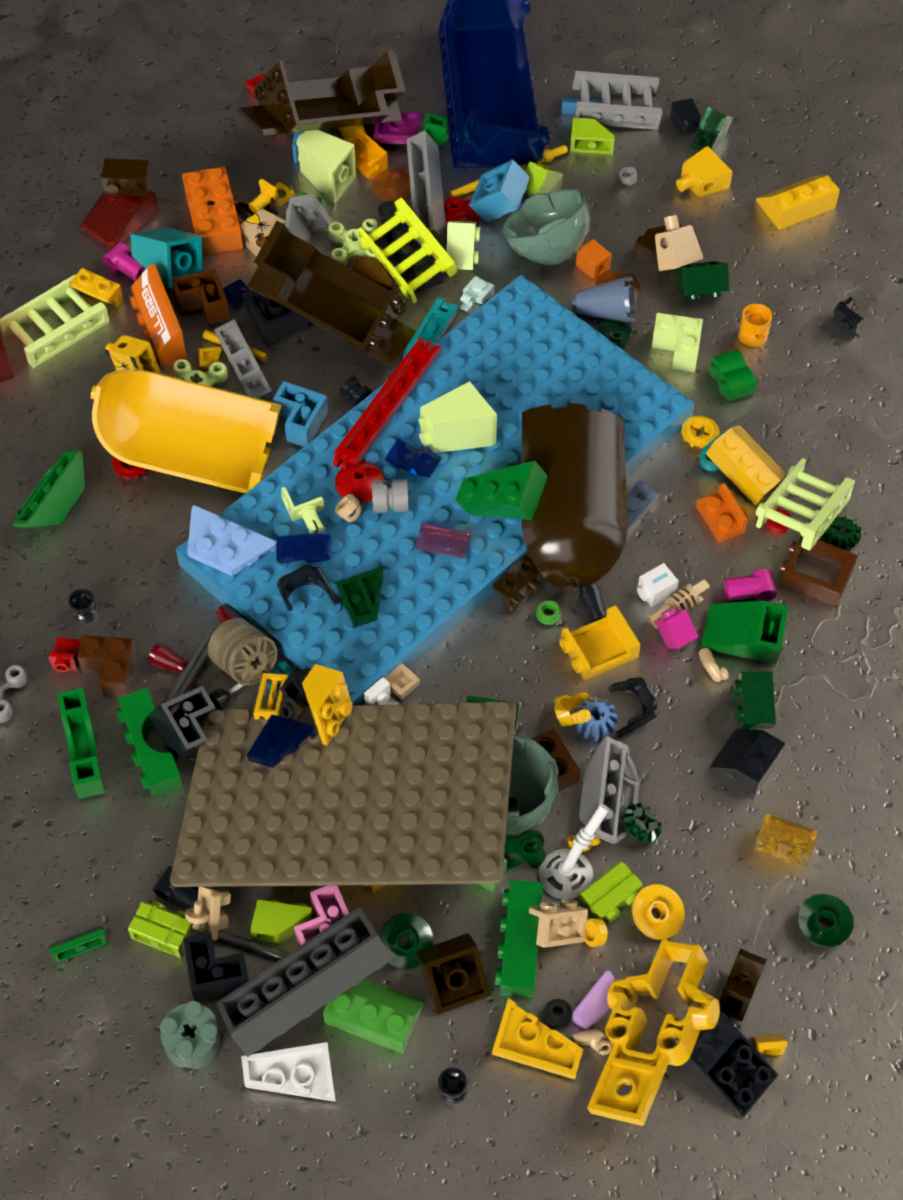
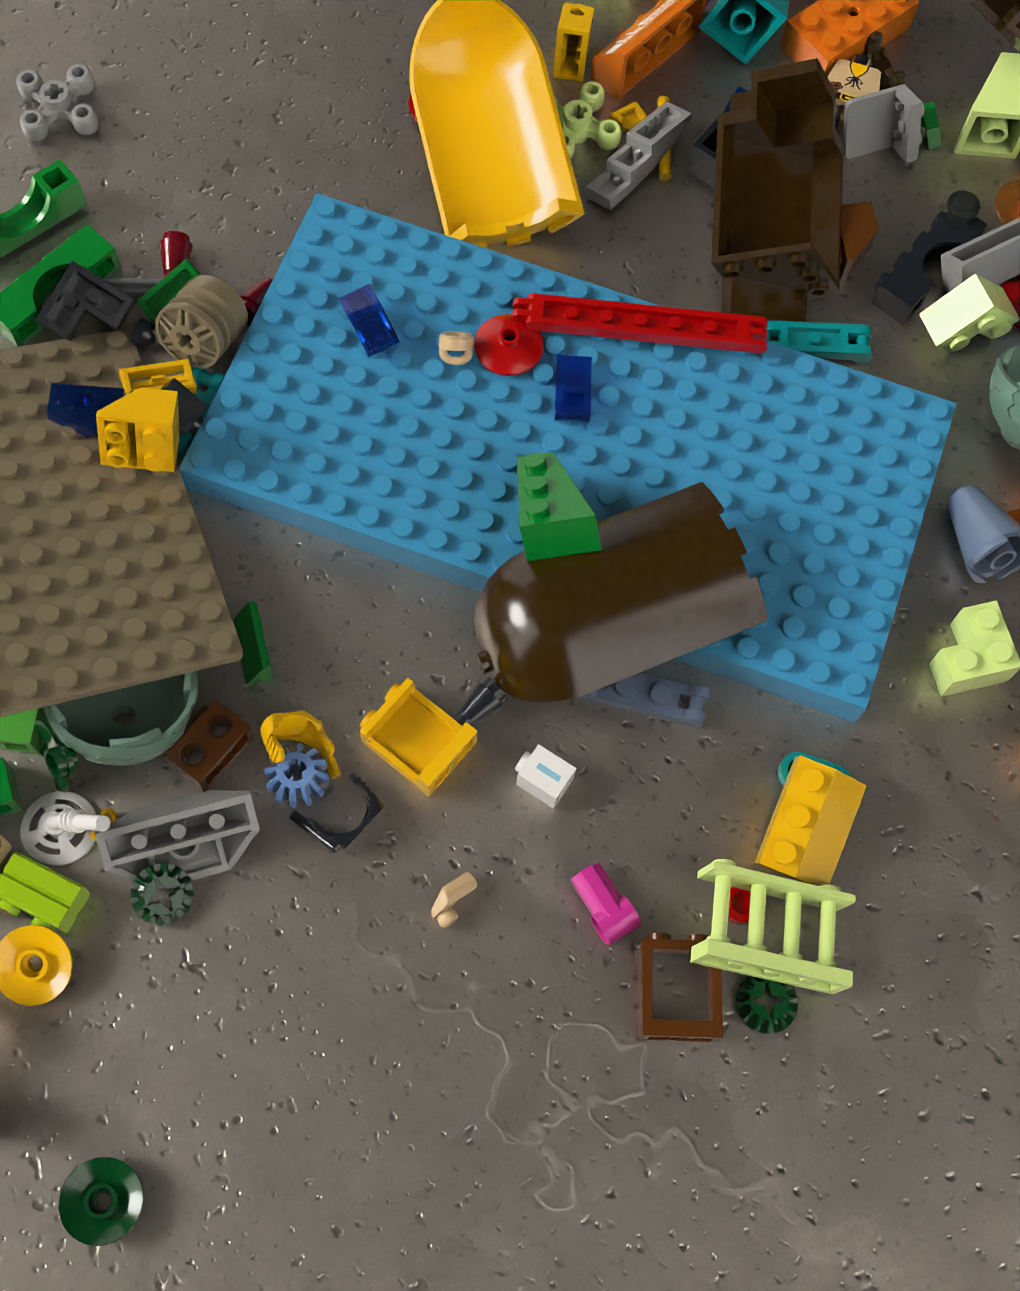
camera: 60 degrees right, 10 degrees up
green wedge [13,450,85,527] -> none
red bracket [48,637,81,672] -> none
black wheel [68,589,98,623] -> none
reddish brown brick [78,635,137,698] -> none
reddish brown brick [171,268,230,325] -> none
light blue wing [187,505,278,576] -> none
yellow bracket [248,178,295,214] -> none
dark azure brick [273,381,328,447] -> none
black helmet [277,565,340,612] -> none
yellowish green bracket [281,487,325,536] -> none
yellowish green gear [327,218,382,266] -> none
dark green wing [336,567,383,628] -> none
black wheel [340,376,373,406] -> none
neon yellow fence [358,197,457,304] -> none
white bracket [364,677,399,705] -> none
light grey wheel [372,480,408,513] -> none
tan tile [385,663,420,700] -> none
clear pink tile [416,524,471,559] -> none
yellowish green slope [419,381,497,453] -> none
light aqua plate [460,276,495,312] -> none
dark brown bracket [492,555,544,616] -> none
bright green plate [536,600,561,625] -> none
dark green plate [597,319,633,350] -> none
tan hinge [649,579,710,629] -> none
dark pink brick [655,607,699,649] -> none
yellow gear [681,416,720,450] -> none
orange bracket [696,483,748,543] -> none
green slope [701,601,789,664] -> none
green brick [709,349,757,401] -> none
black slope [709,729,786,797] -> none
dark green brick [729,671,776,729] -> none
clear yellow brick [754,813,819,868] -> none
none -> green tile [136,258,201,325]

